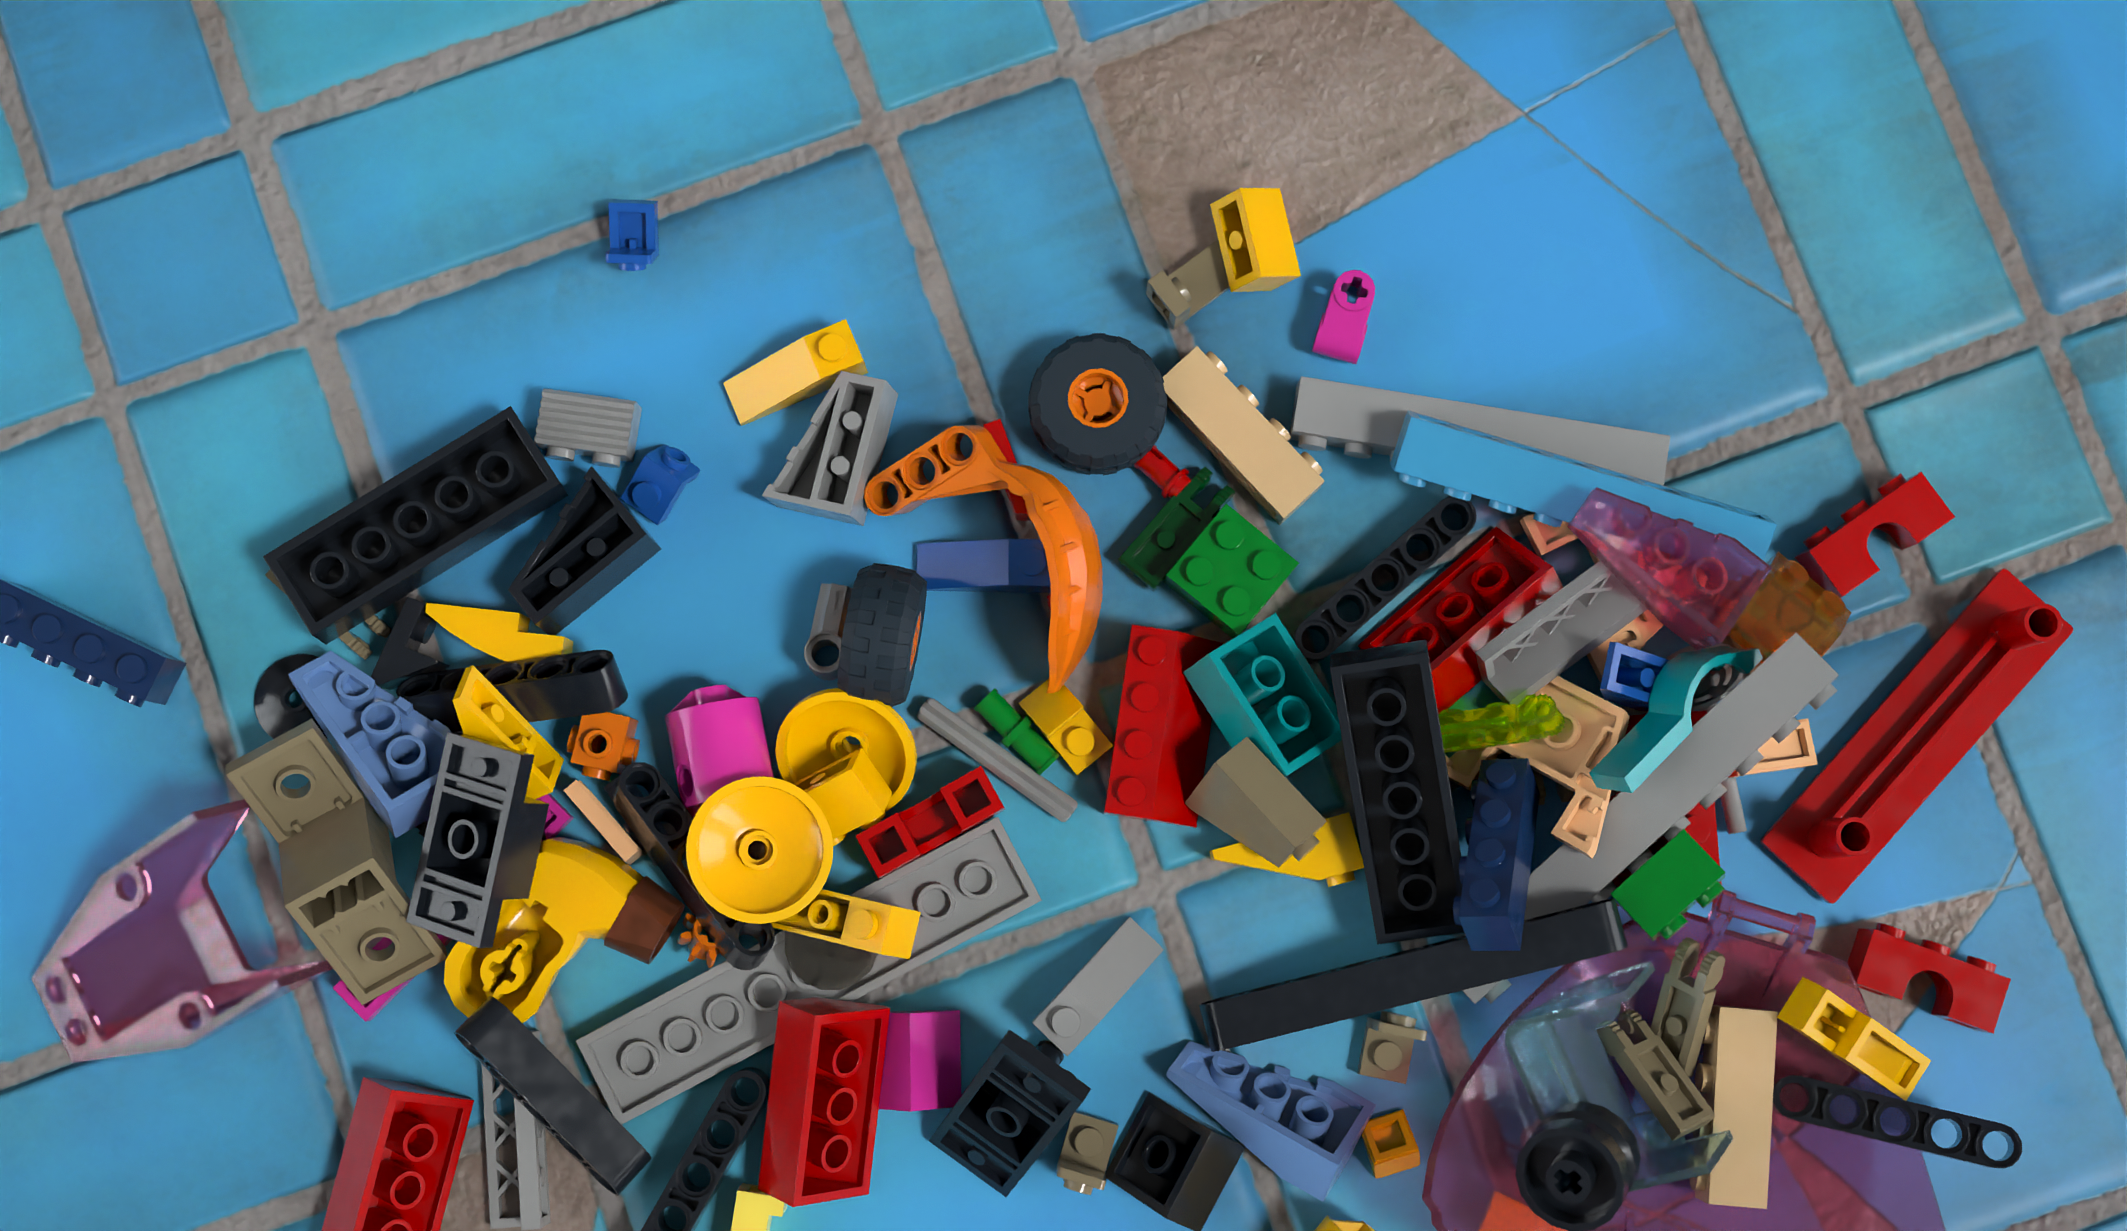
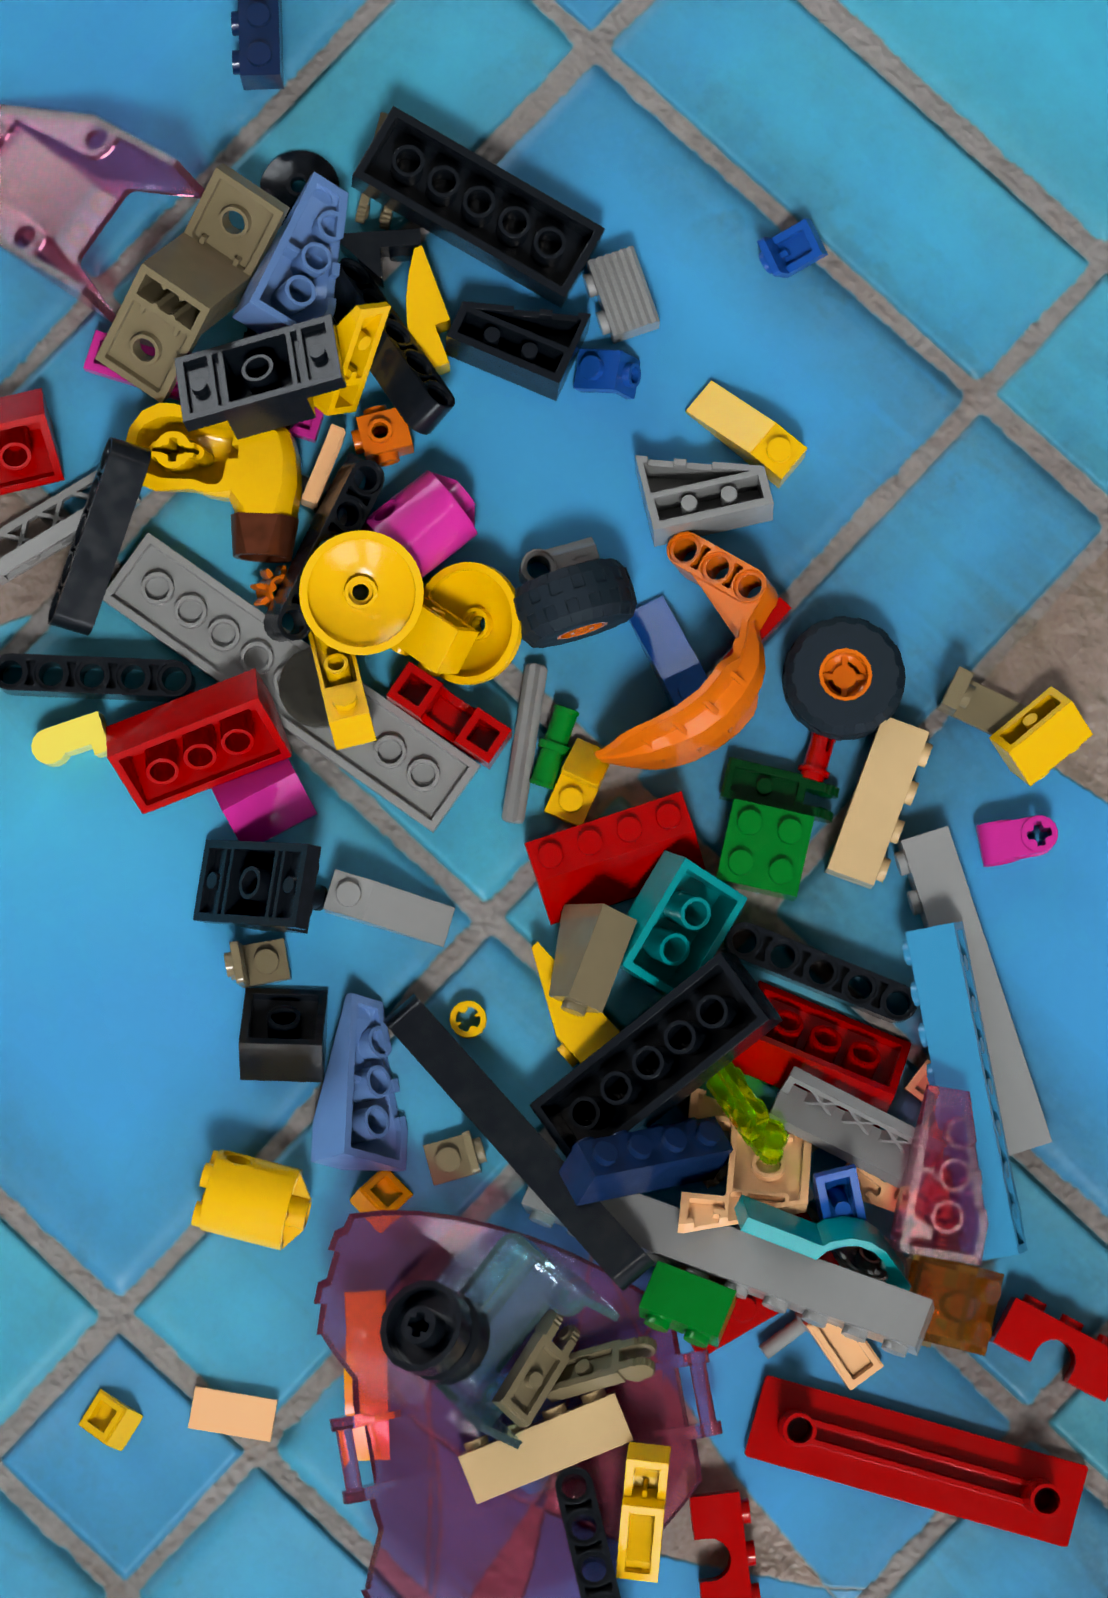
camera: 65 degrees right, 0 degrees up
none -> yellow bush [449,1001,487,1039]

